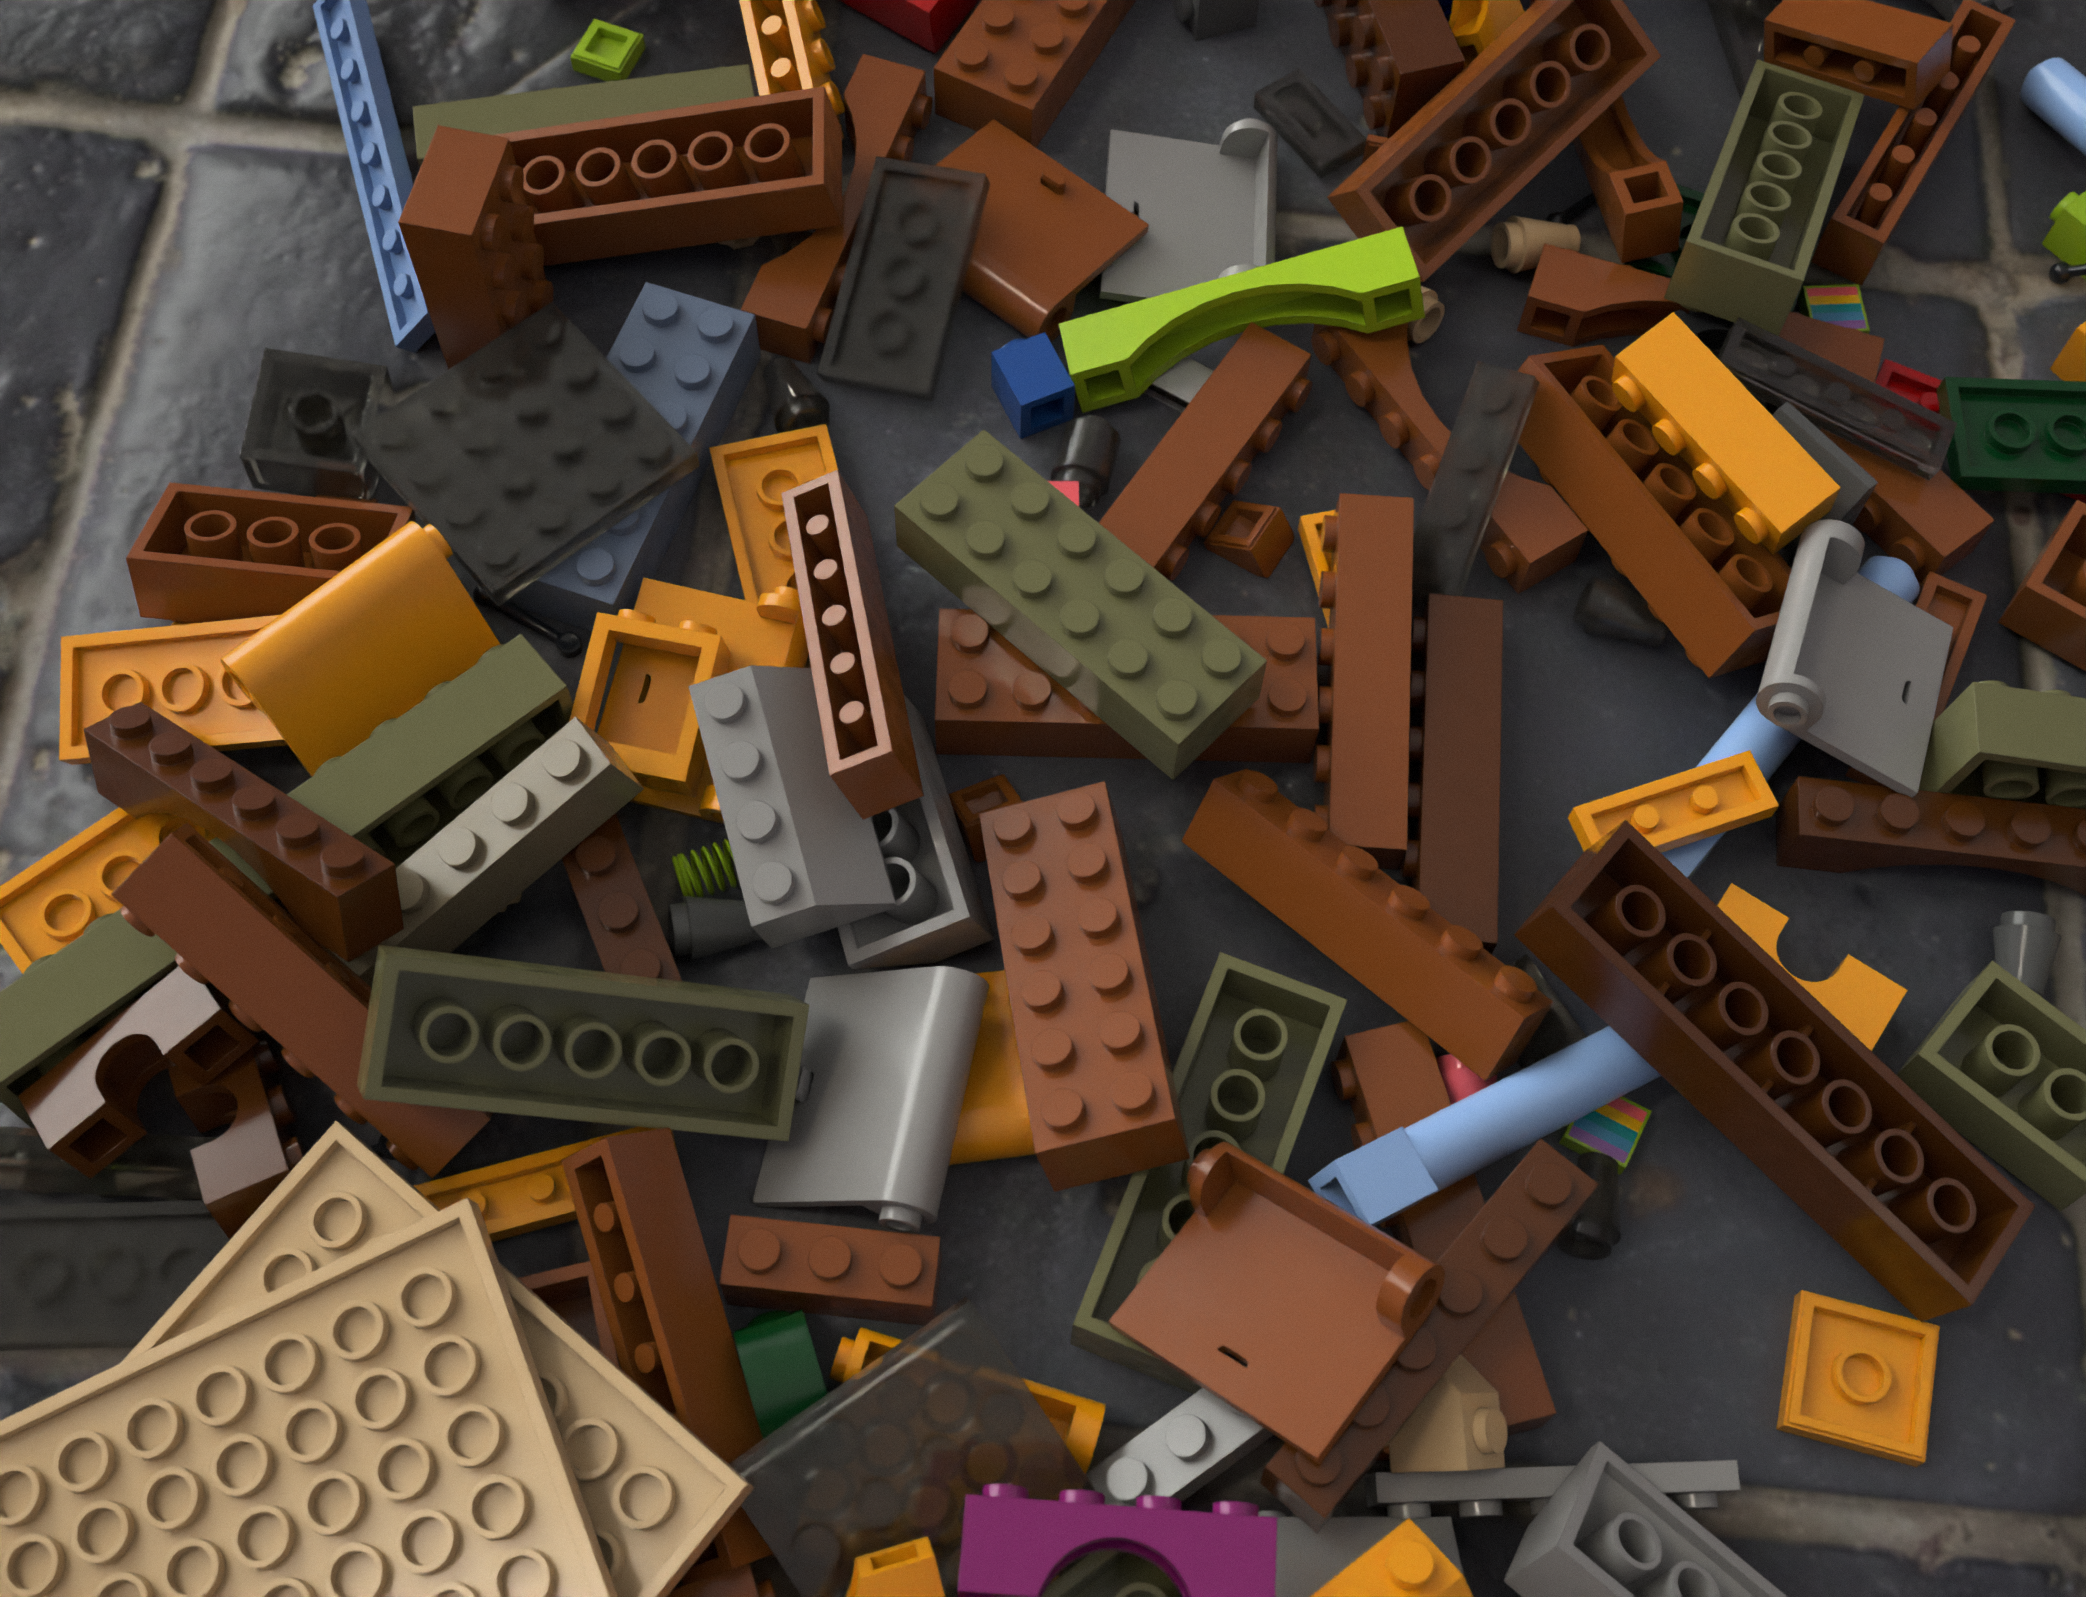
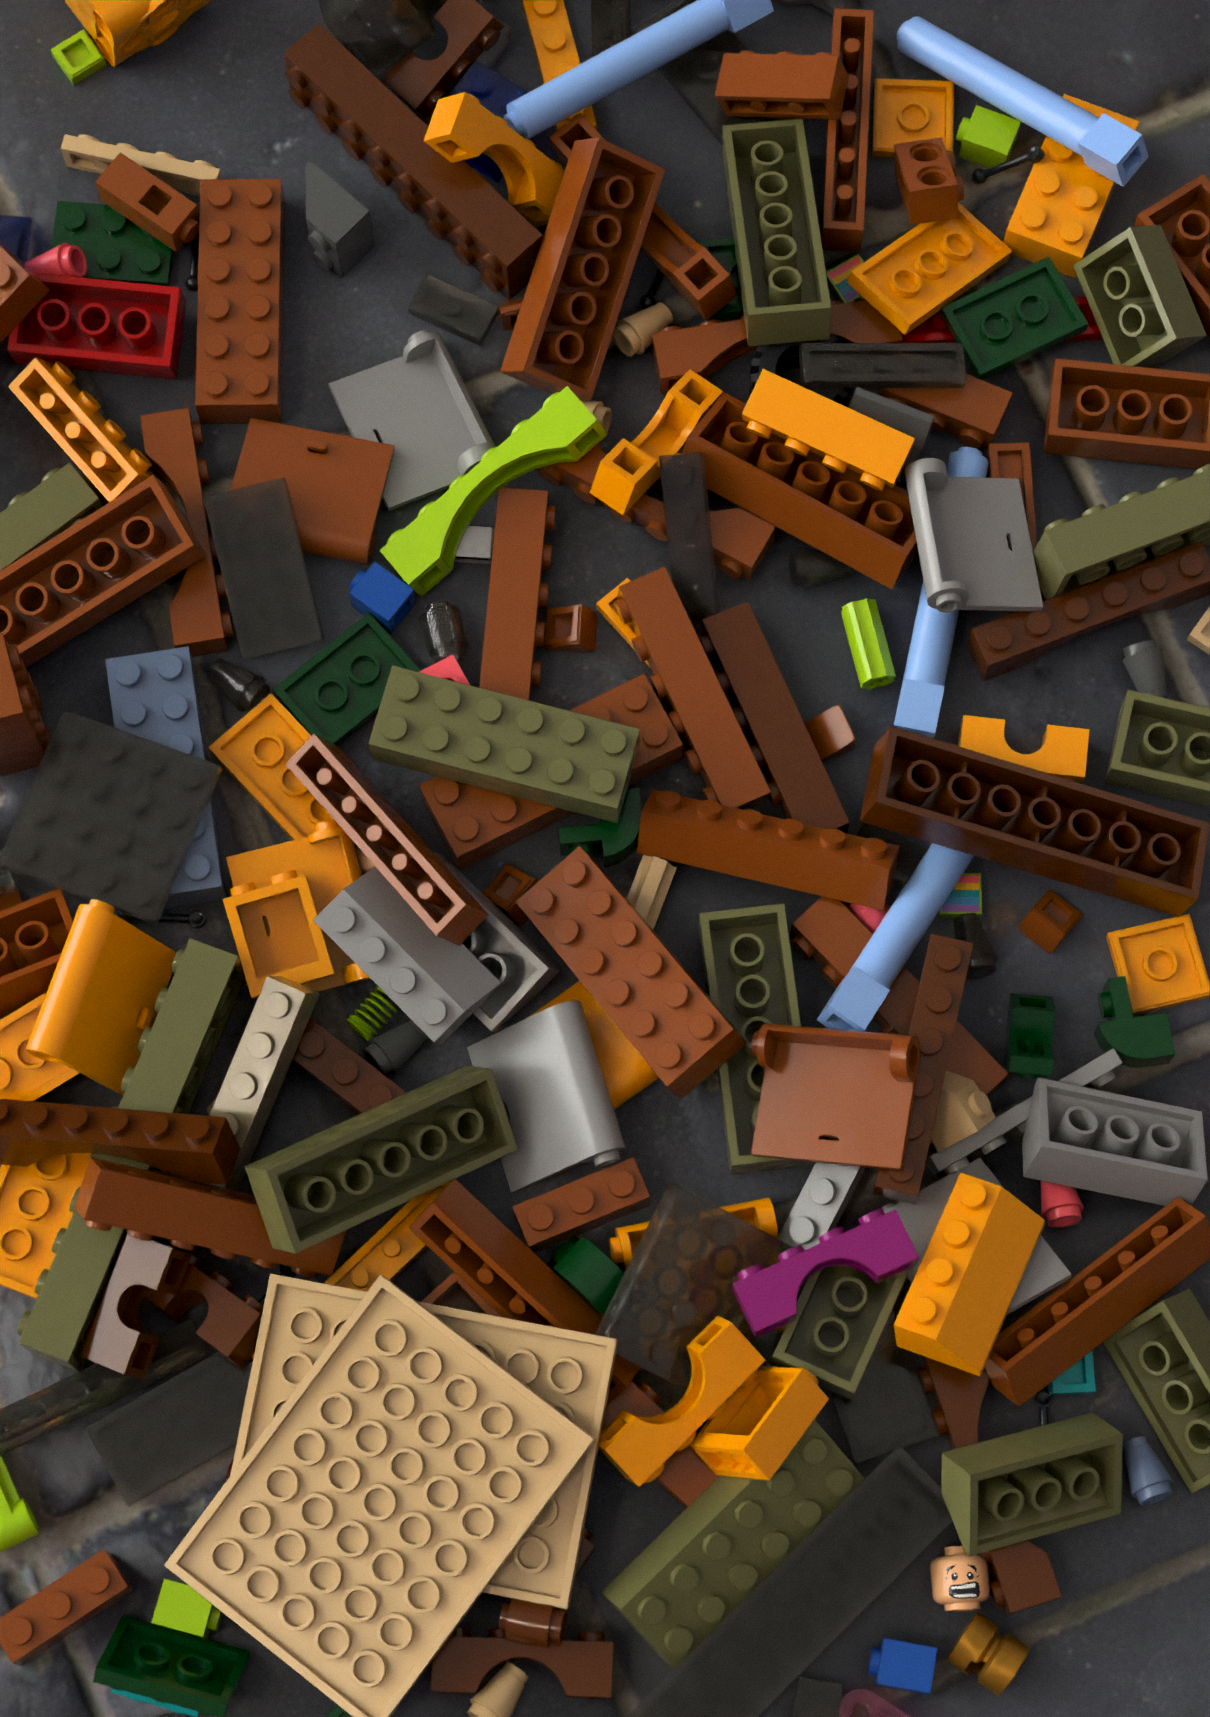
camera: 25 degrees left, 10 degrees up
light orange plate [1568,750,1779,853] -> none
none -> dark green plate [272,612,421,745]
none -> dark green brick [558,787,642,867]
none -> light orange arch [590,369,723,515]
none -> tan axle [627,855,677,929]
none -> dark orange slope [804,704,856,762]
none -> lime axle [841,598,896,690]
none -> light orange plate [847,202,1013,335]
none -> light orange tile [872,78,954,158]
none -> dark orange brick [894,137,964,225]
none -> dark green brick [1004,993,1056,1079]
none -> dark orange slope [1019,889,1083,953]
none -> dark green brick [1094,976,1175,1068]

